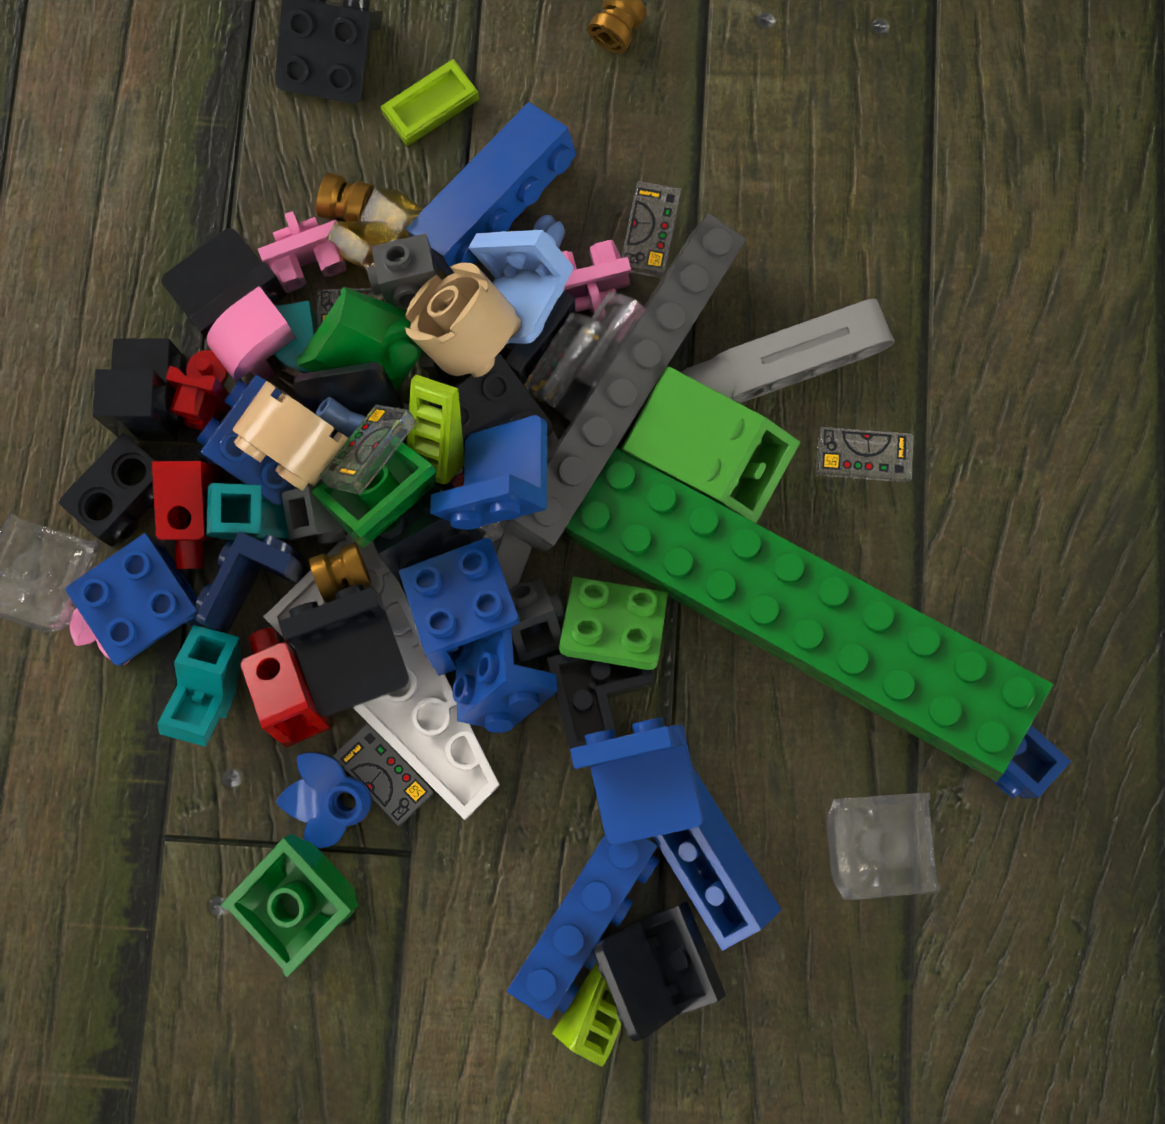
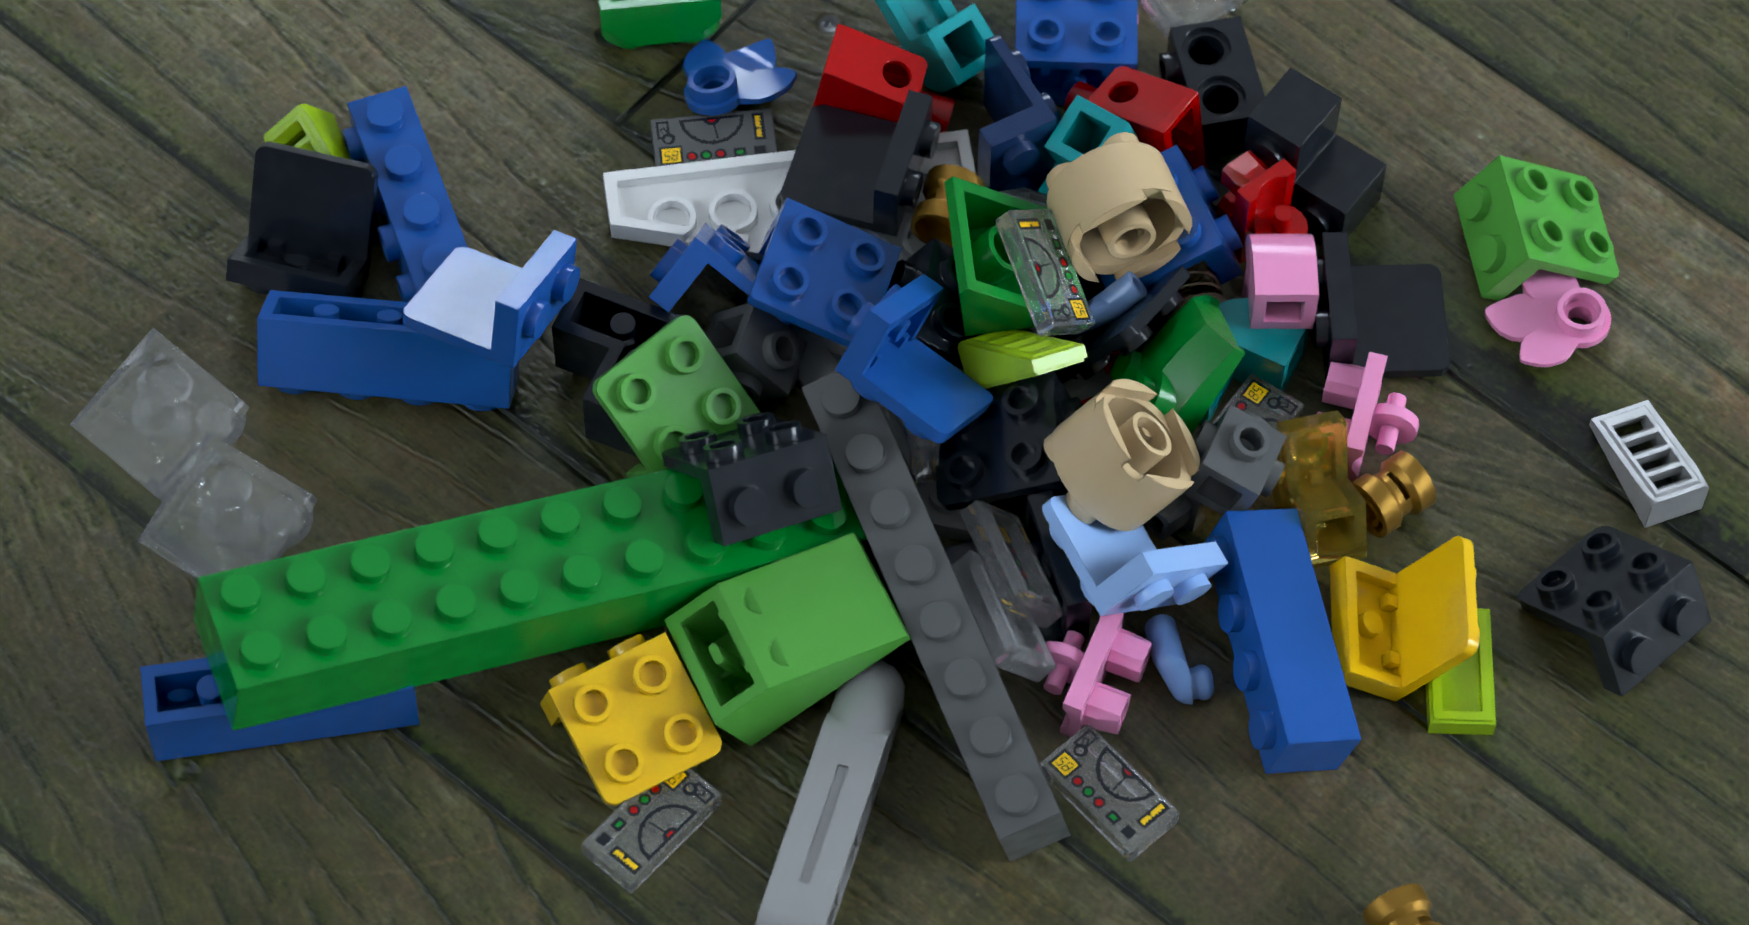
camera: 125 degrees right, 20 degrees down
none -> clear slope [70,328,250,502]
none -> yellow bracket [540,632,722,806]
none -> black bracket [661,412,842,546]
none -> yellow bracket [1329,536,1480,702]
none -> bright green bracket [1453,155,1619,301]
none -> bright pink plate [1484,269,1611,367]
none -> light grey slope [1589,400,1709,528]

